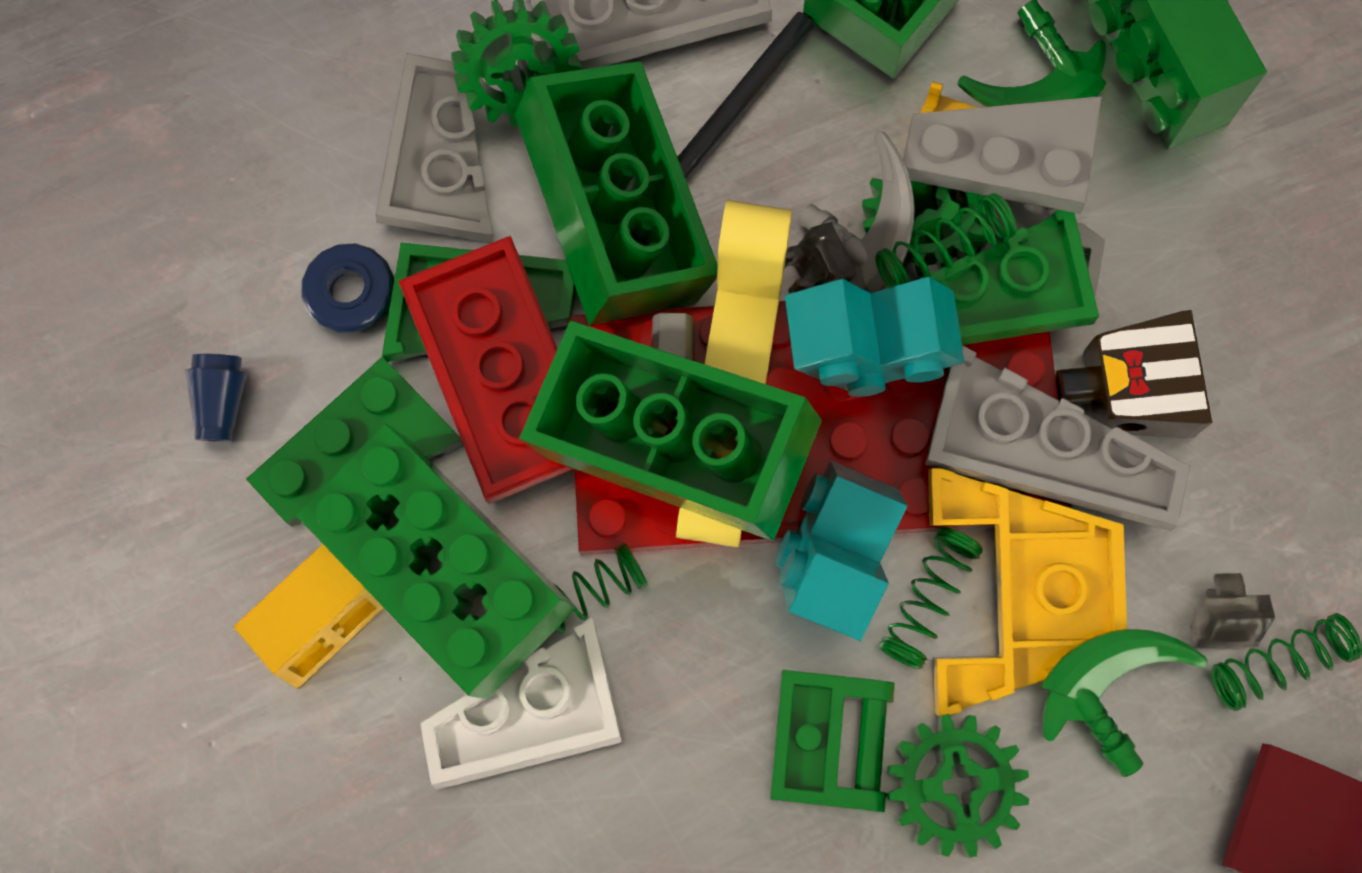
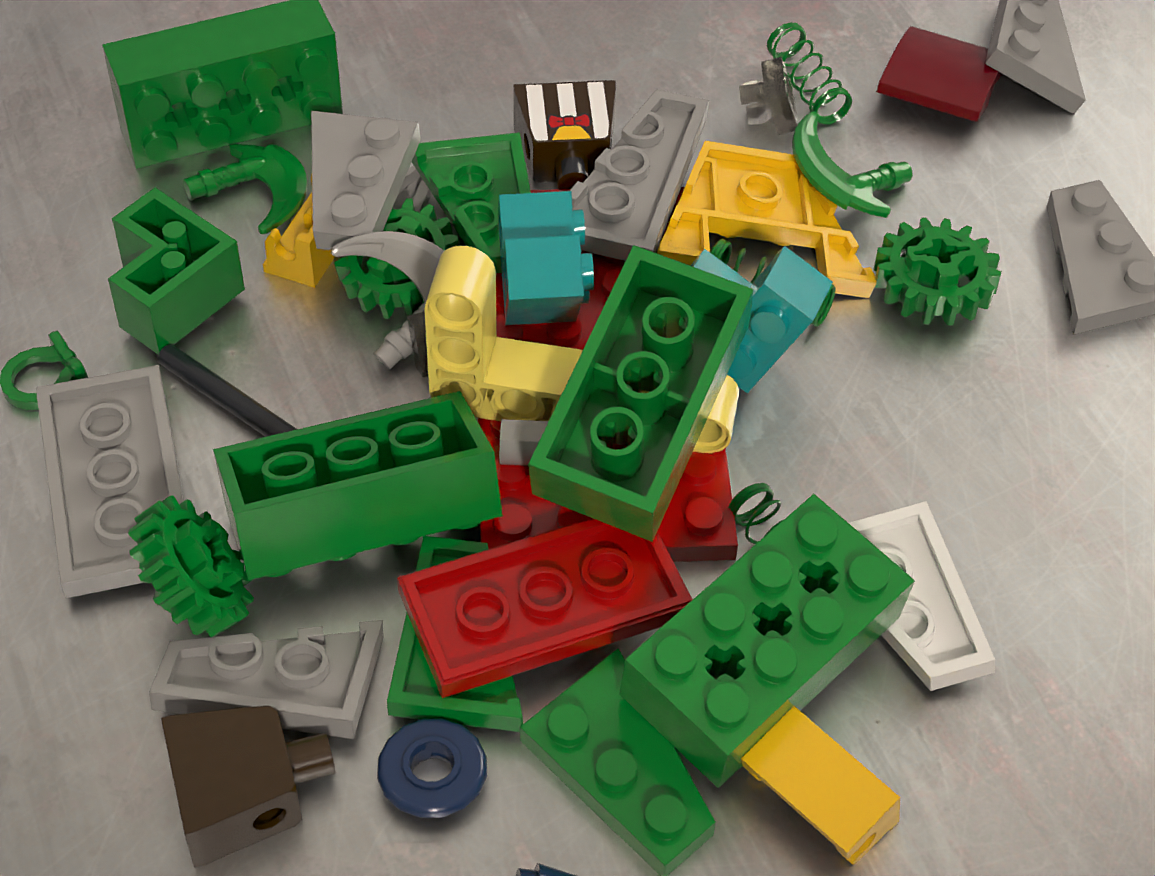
camera: 95 degrees left, 25 degrees down
green plate [770,670,895,813] -> none
green piece [875,193,1017,288] -> none
none -> dark brown torso [161,705,336,868]

